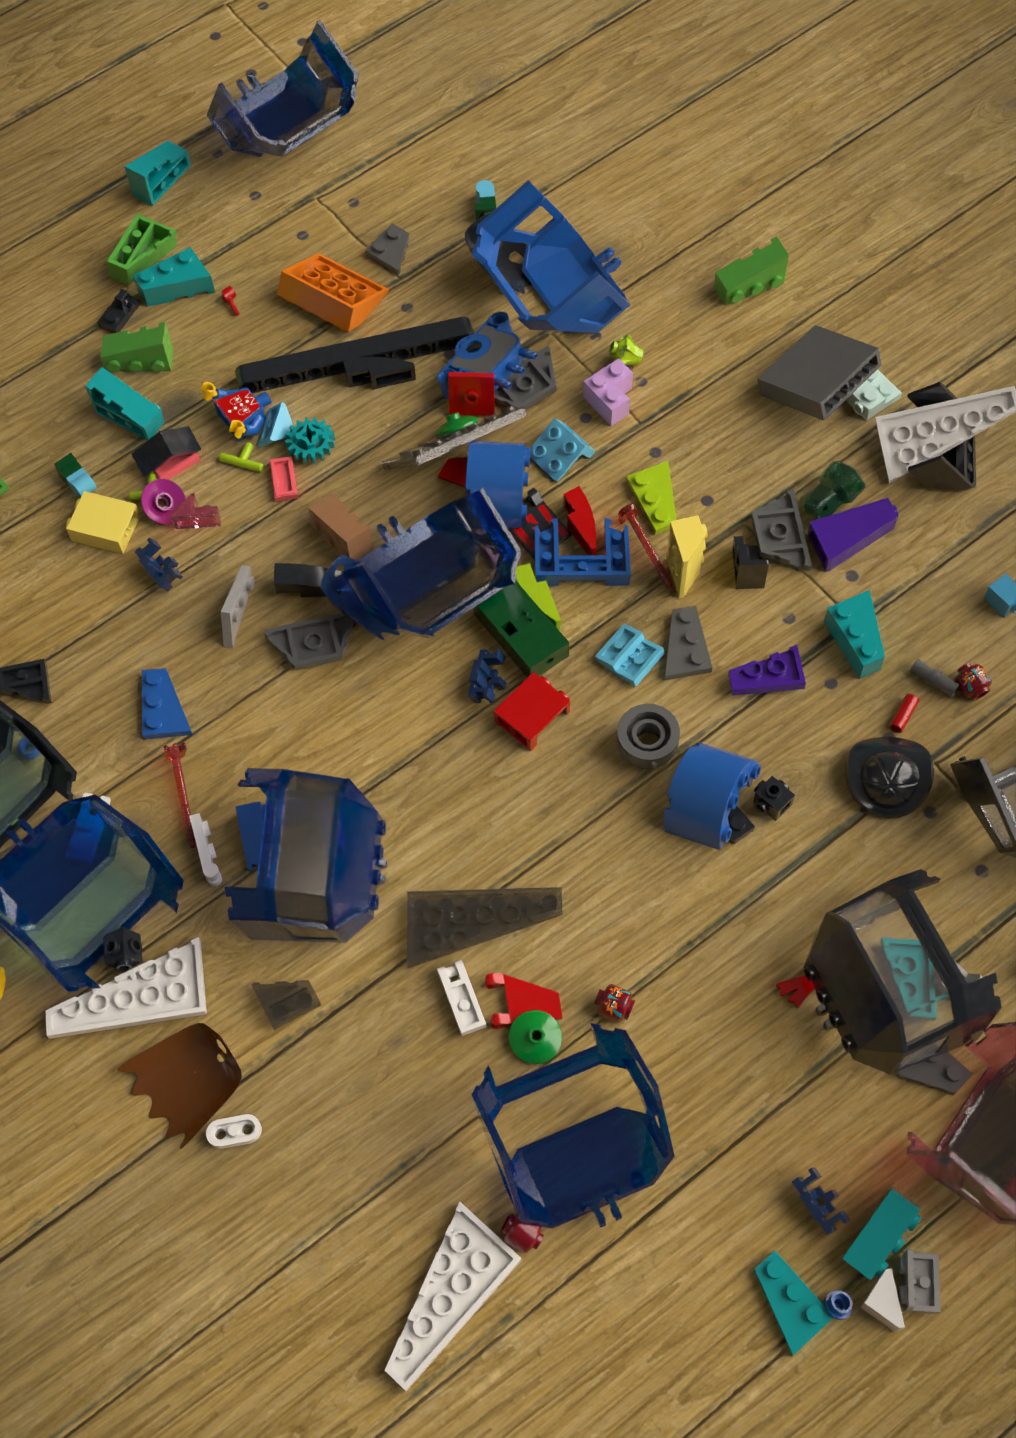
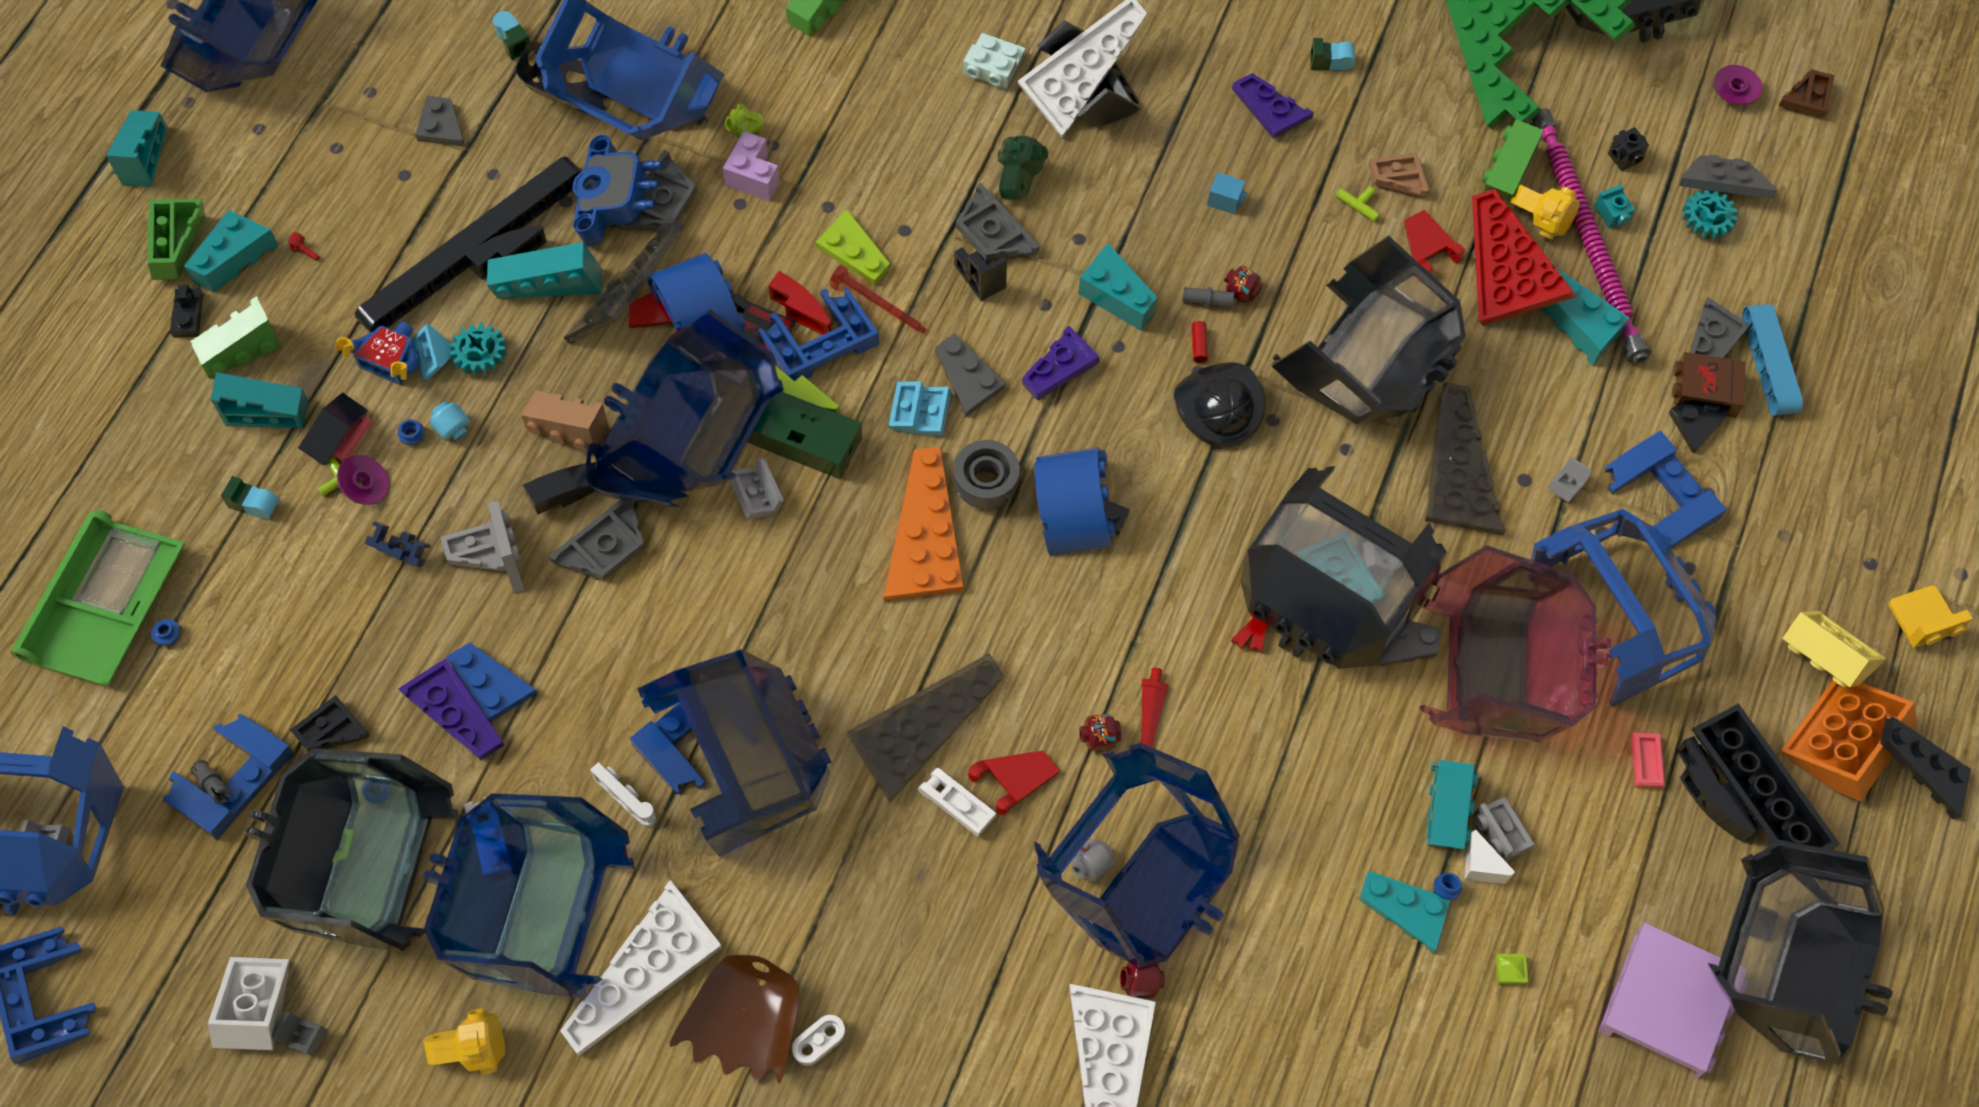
camera: 35 degrees left, 0 degrees up
light yellow brick [66,491,140,554] -> none
black brick [103,927,143,972] -> none
clear red piece [163,742,195,848] -> none
clear pink slope [171,493,221,529] -> none
lime piece [219,442,264,473] -> none
clear smoke wing [251,980,321,1030] -> none
coral tile [269,456,298,502] -> none
orange slope [277,253,389,332] -> none
green dish [435,412,478,436] -> none
red plate [448,372,495,416] -> none
dark blue piece [468,649,507,703] -> none
red panel [494,672,570,751] -> none
green dish [509,1010,562,1064] -> none
medium azure bracket [530,418,595,482] -> none
light yellow slope [666,515,708,598] -> none
black brick [753,776,795,821] -> none
dark grey brick [757,325,882,421] -> none
dark blue piece [792,1167,850,1235] -> none
dark purple slope [807,498,899,572] -> none
none -> blue plate [398,419,425,445]
none -> dark purple wing [398,658,504,761]
none -> medium azure head [430,401,470,441]
none -> light grey wing [441,522,506,571]
none -> teal wedge [487,242,602,298]
none -> light grey bracket [728,459,783,519]
none -> orange wing [883,447,963,601]
none -> light grey head [1071,839,1113,882]
none -> red bar [1141,667,1168,759]
none -> lime tile [1495,954,1528,985]

